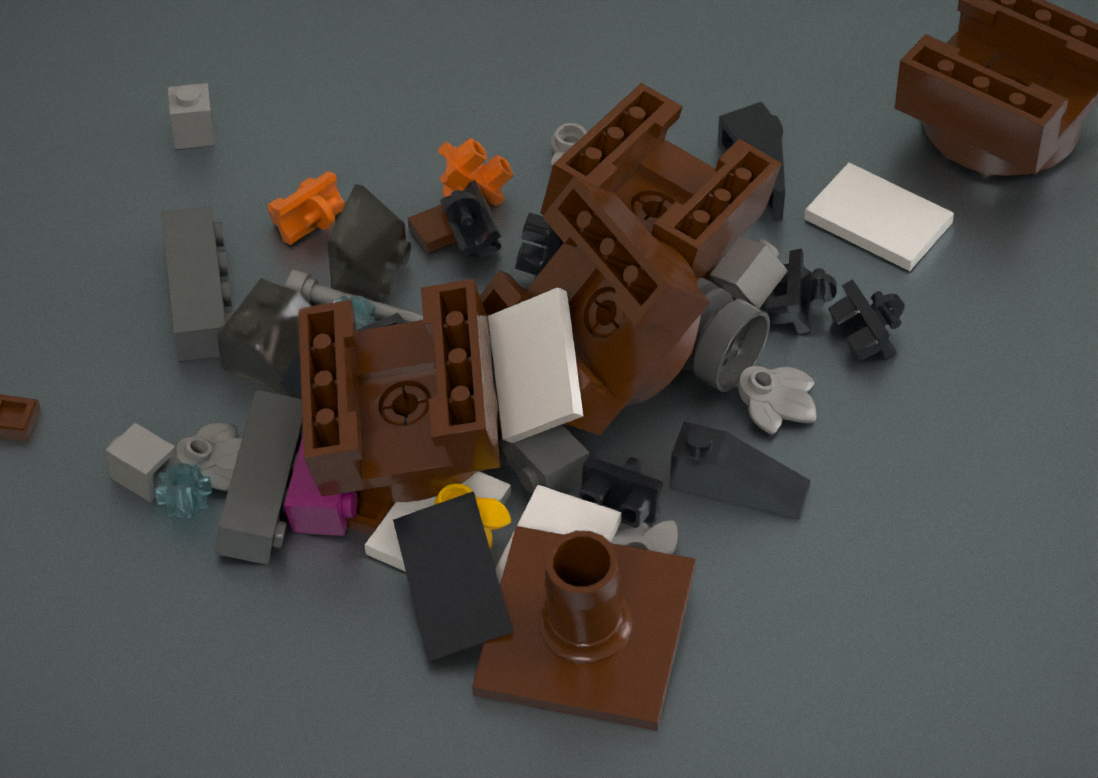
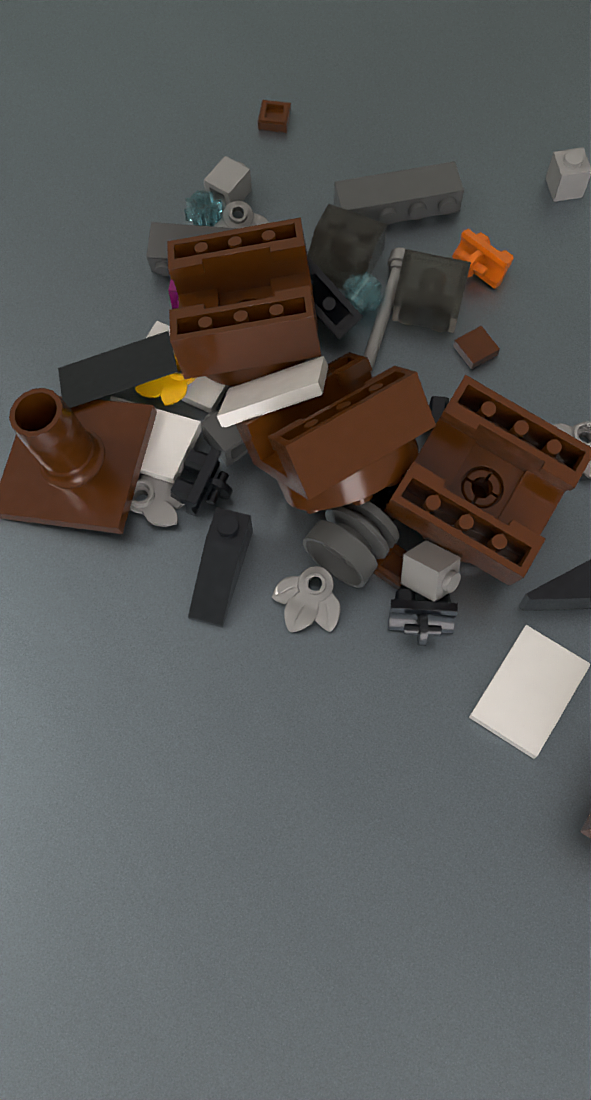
camera: 90 degrees right, 20 degrees up
orange hips [438,137,514,207] -> none
black hips [440,179,502,259] -> none
black hips [828,279,905,361] -> none

